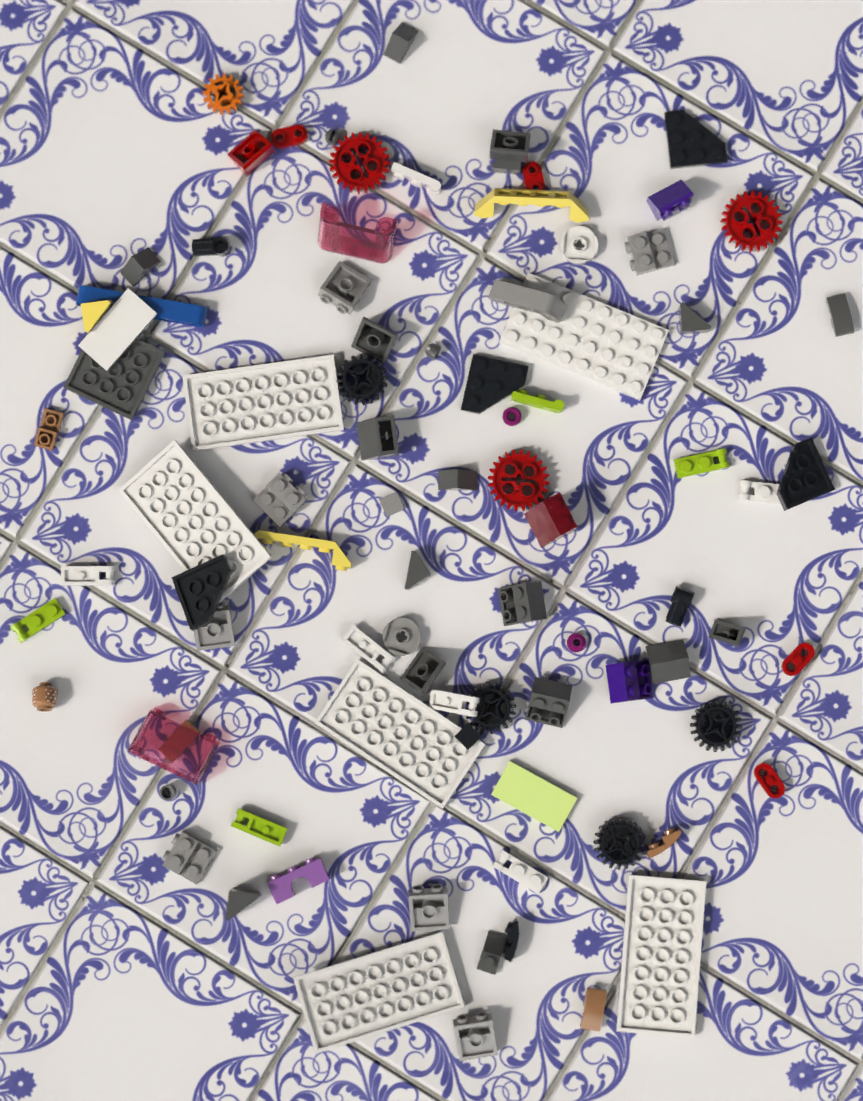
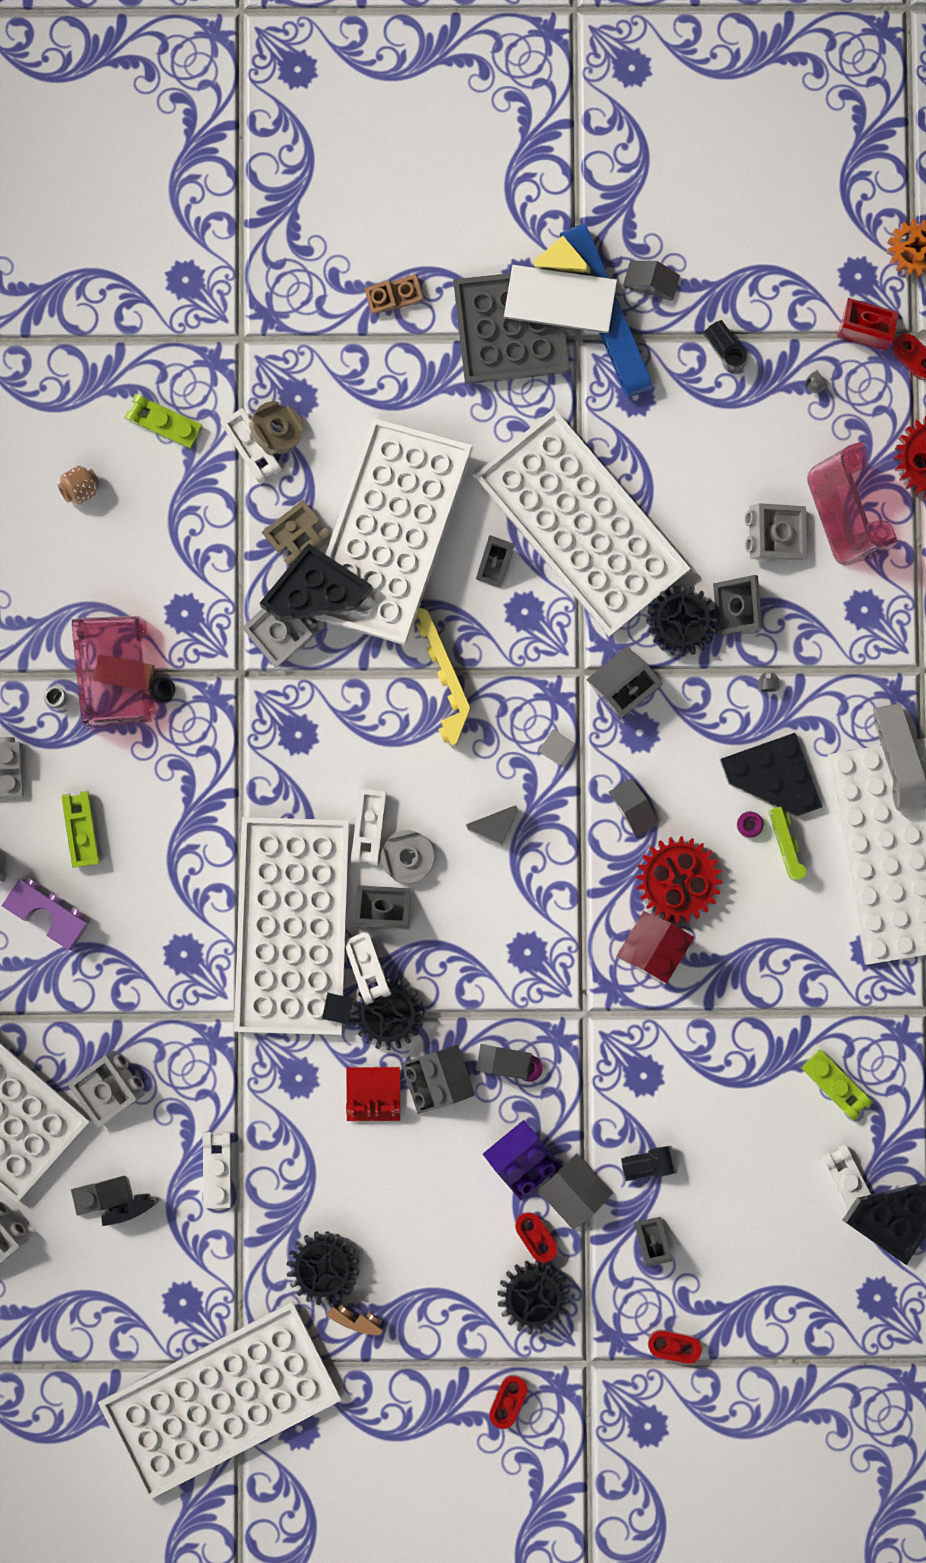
camera: 50 degrees right, 0 degrees up
light grey plate [253,473,307,527] -> none
yellowish green tile [491,761,577,832] -> none
dark grey slope [498,581,547,626] -> none
medium nougat slope [580,987,607,1031] -> none
none -> black plate [149,677,175,704]
none -> dark tan plate [249,401,303,455]
none -> dark tan plate [262,500,331,567]
none -> red hinge [346,1067,400,1121]
none -> dark grey slope [476,535,515,588]
none -> dark grey slope [476,1044,532,1080]
none -> red plate [515,1212,557,1263]
none -> dark grey hinge [805,370,828,394]

